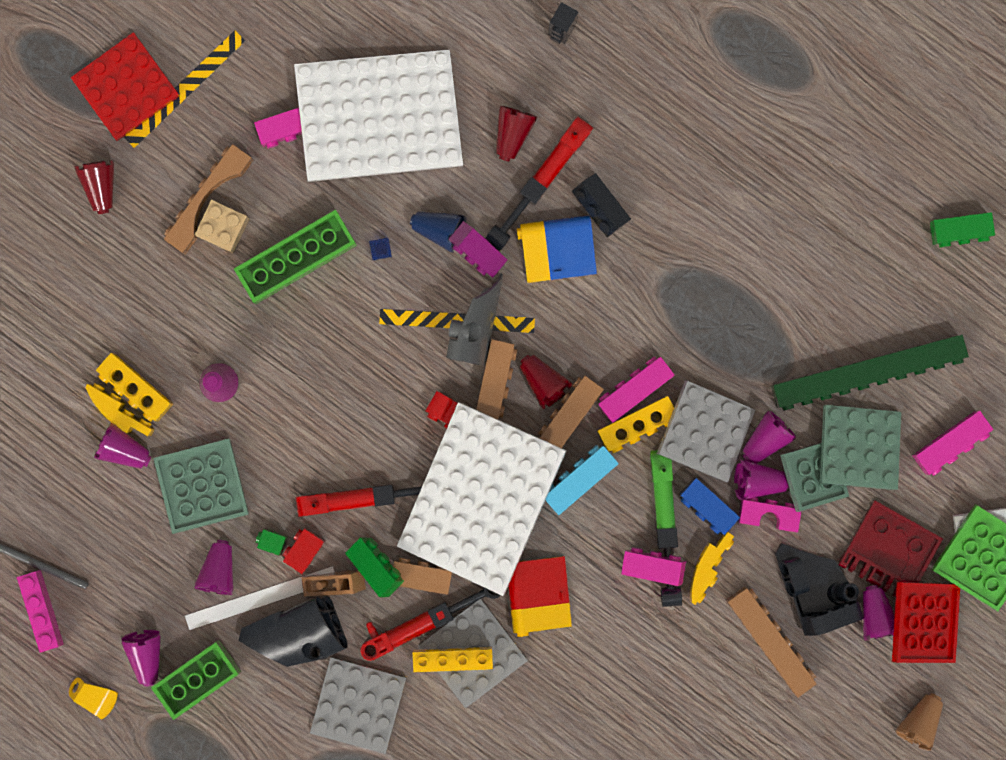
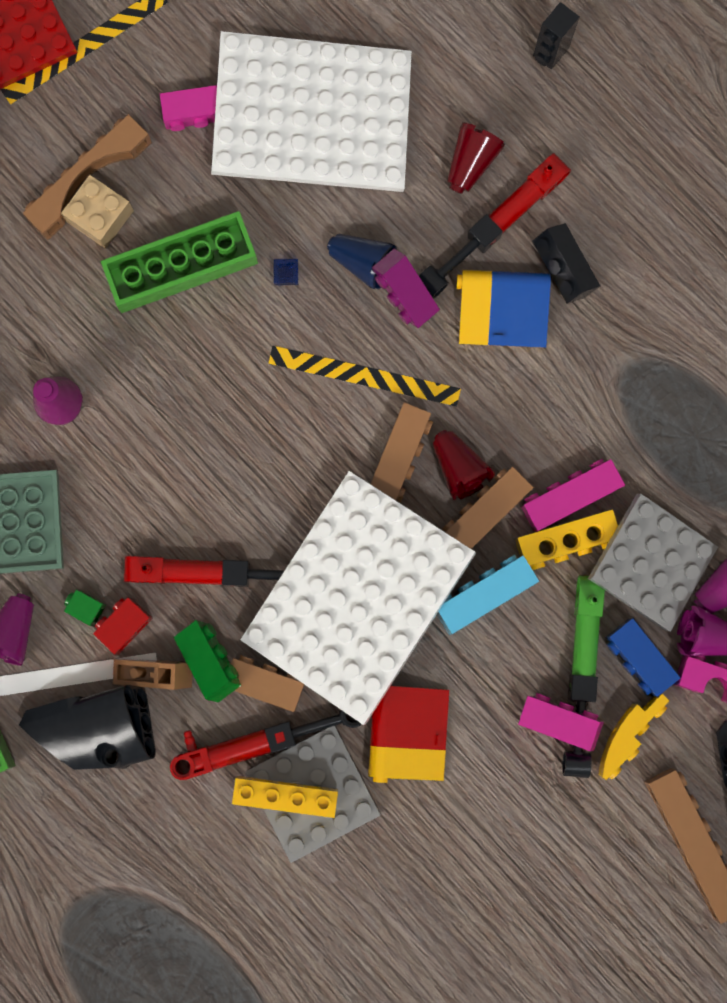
camera: 10 degrees right, 5 degrees down
light grey plate [310,657,406,754] -> none
red brick [425,391,458,428] -> none
dark grey panel [446,273,503,366] -> none

